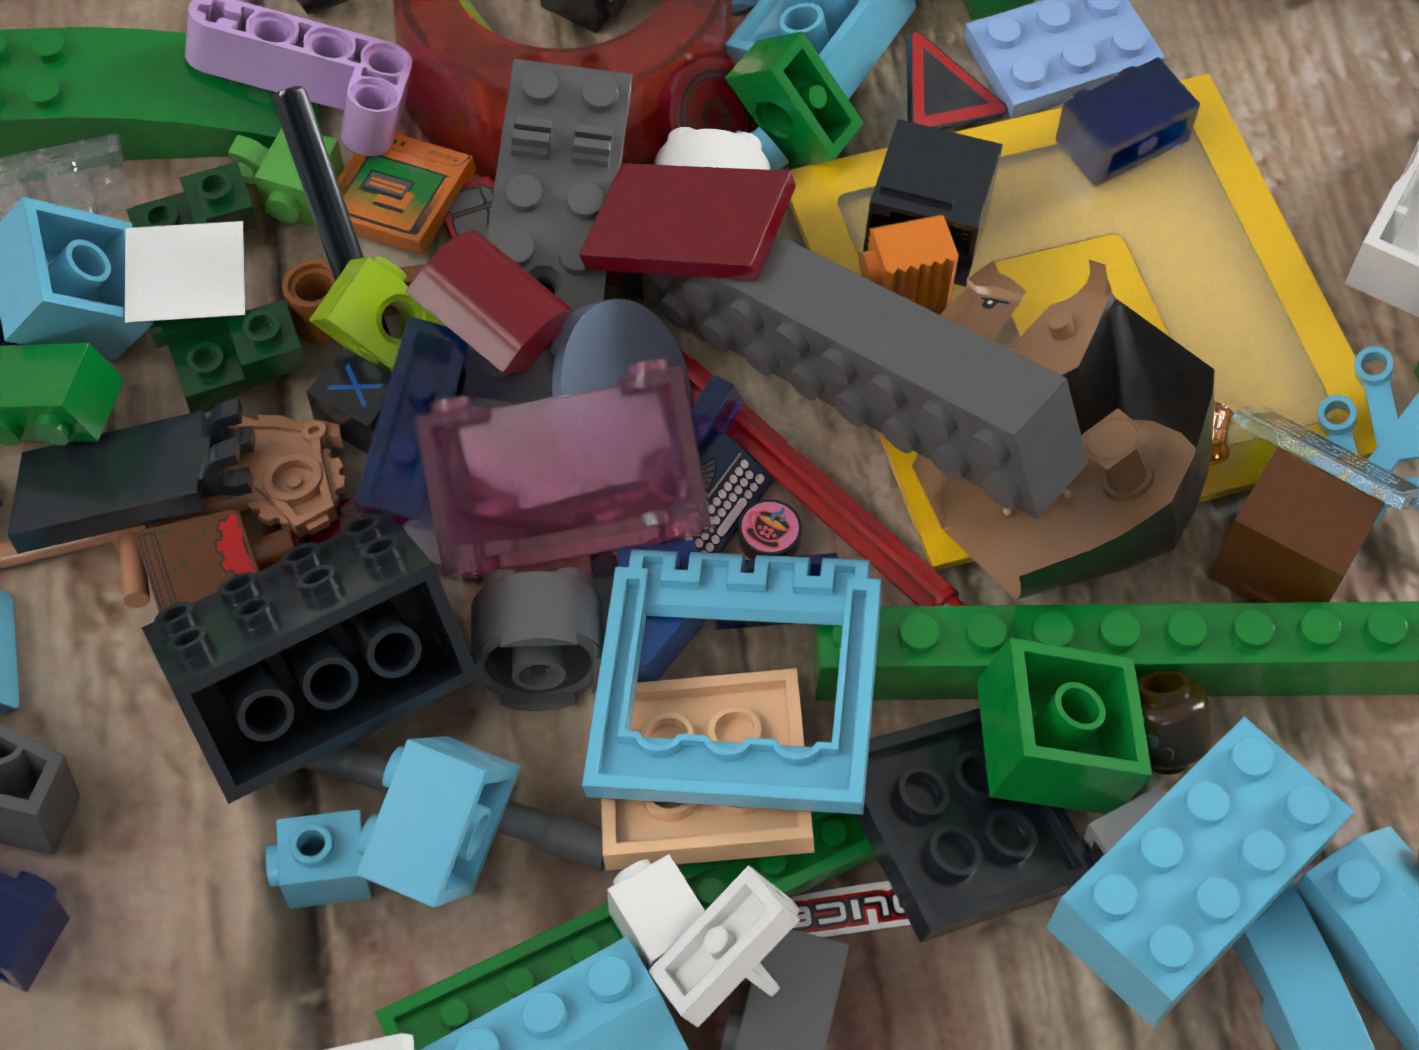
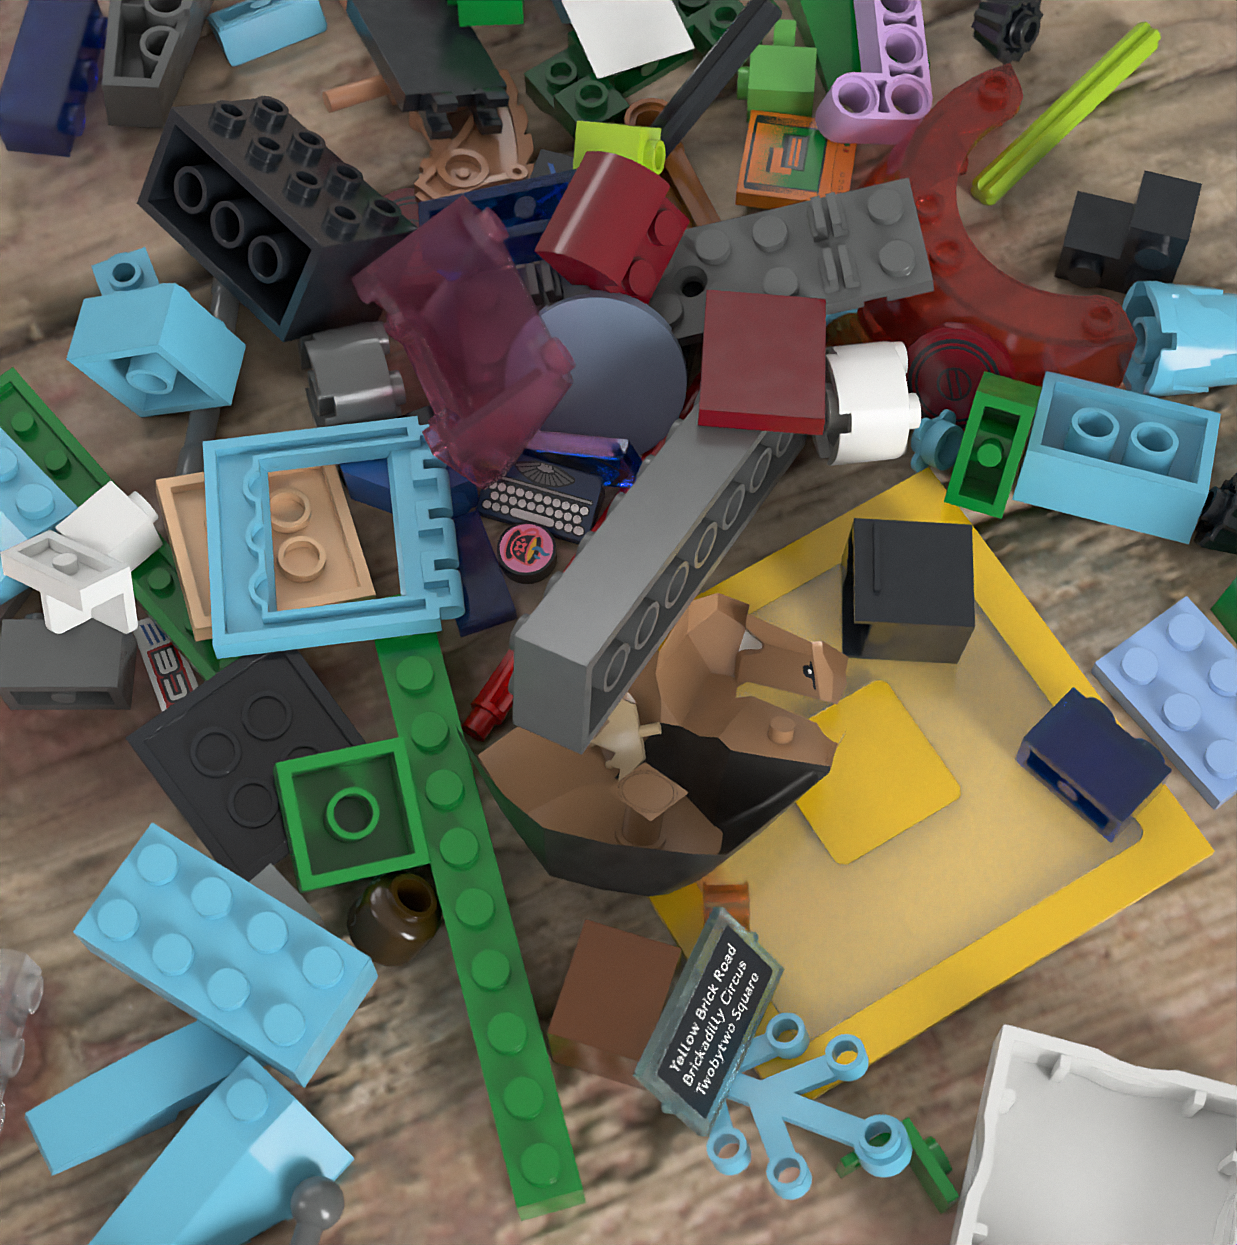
camera: 80 degrees right, 5 degrees up
reddish brown torso [134,509,297,613] -> none
orange brick [859,215,959,315] -> none
piece [906,30,1007,130] -> none

